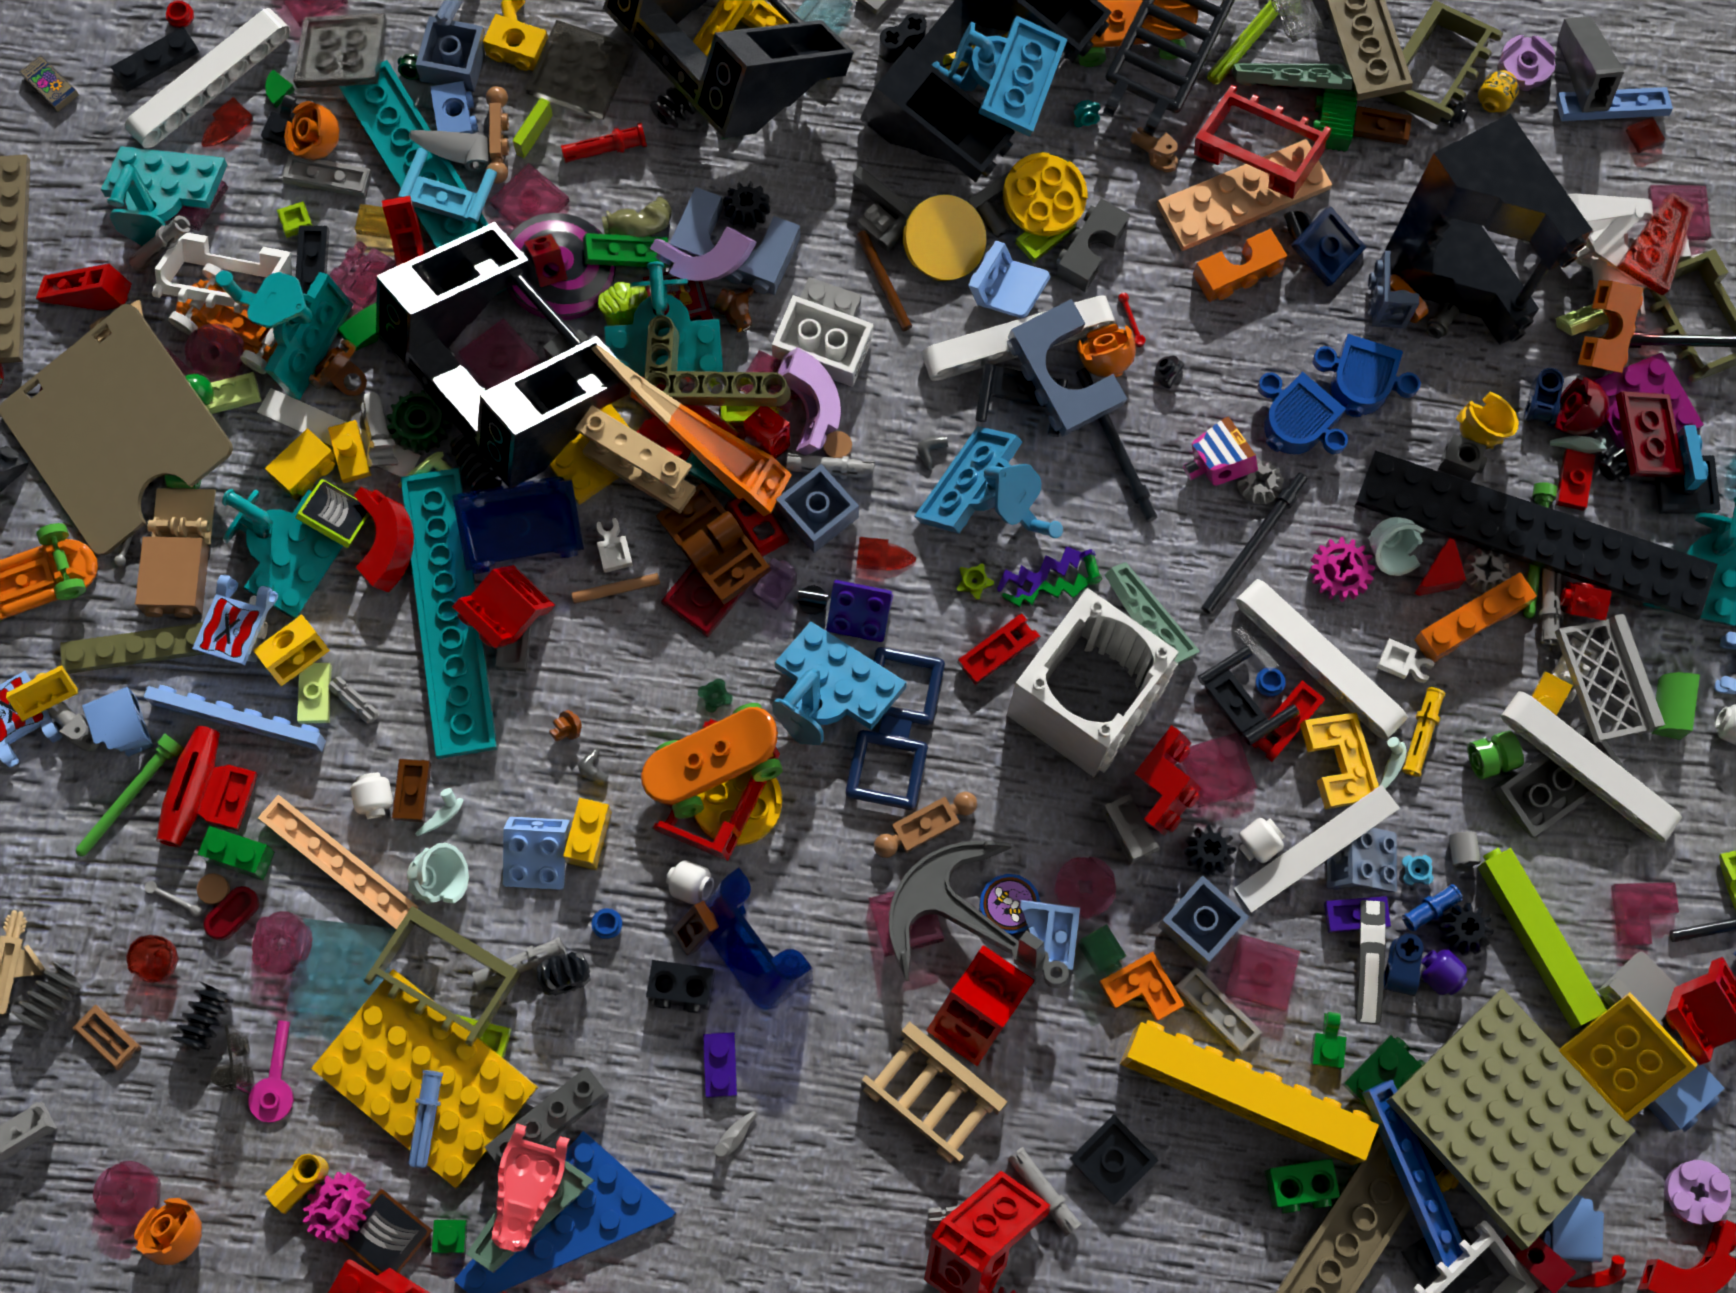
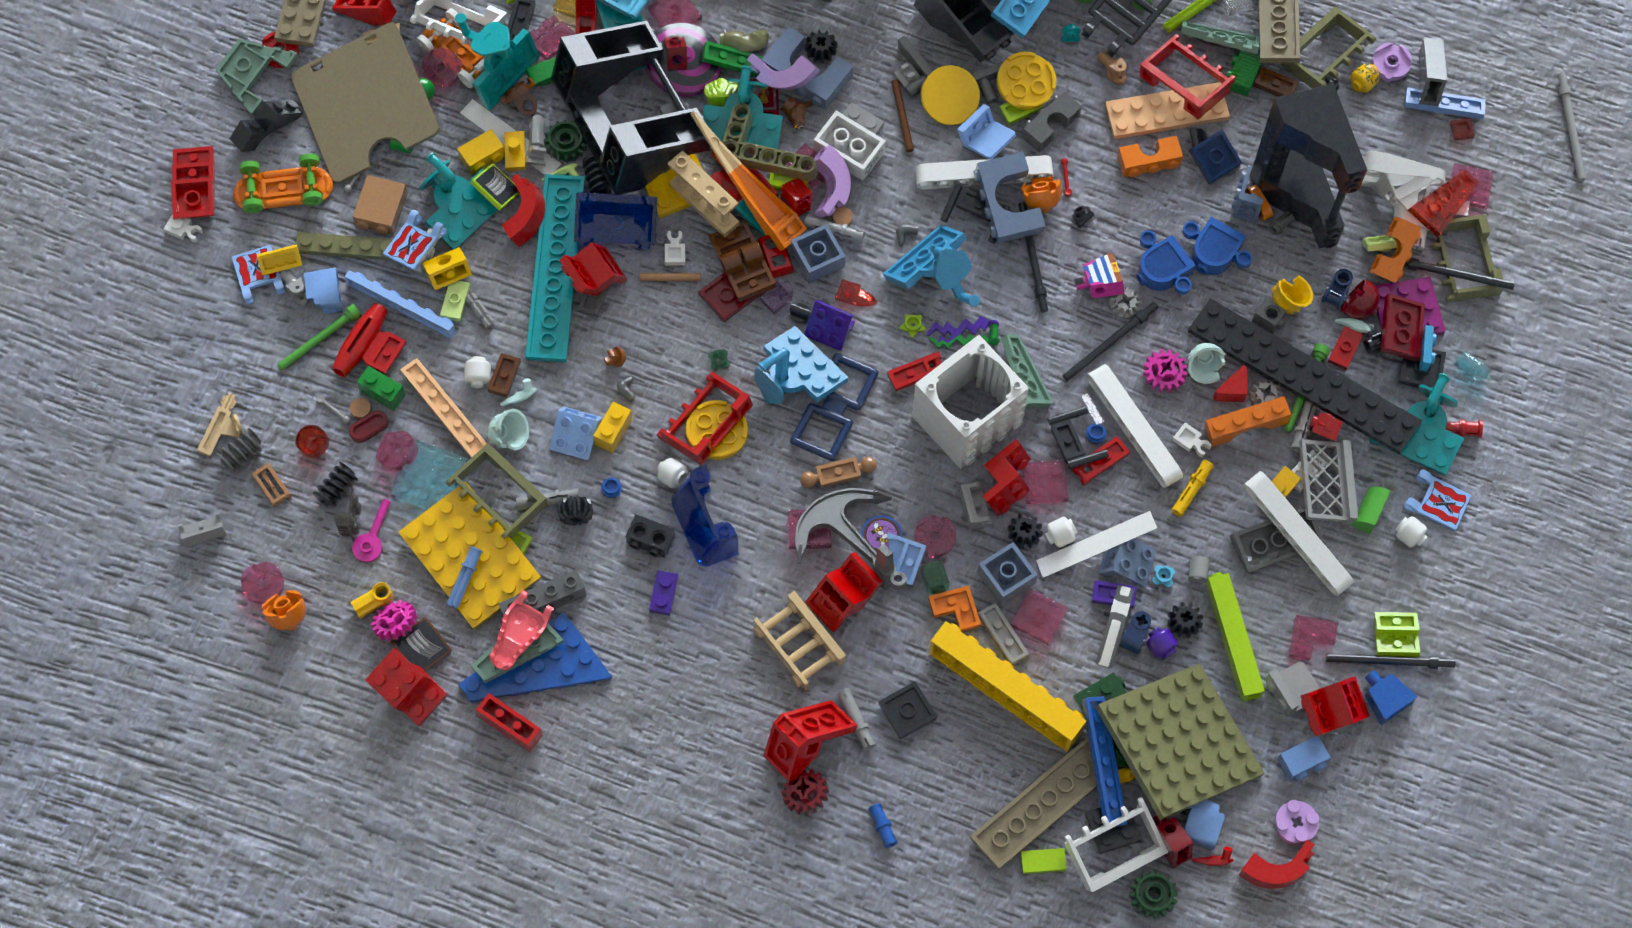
camera: 15 degrees right, 5 degrees down
tan hinge [147,488,216,545] -> none
yellowish green plate [206,372,261,414] -> none
green plate [432,1220,468,1253] -> none
clear pink plate [458,318,540,389] -> none
orange piece [641,703,783,819] -> none
reddish brown plate [672,900,719,956] -> none
light grey bar [714,1111,758,1161] -> none
green brick [1265,1159,1340,1214] -> none
yellow plate [1300,712,1379,809] -> none
green plate [1311,1012,1347,1069] -> none
light aqua bar [1380,737,1407,789] -> none
blue pin [1402,884,1463,932] -> none
bright green wheel [1467,730,1524,780] -> none
yellow plate [1559,992,1697,1122] -> none

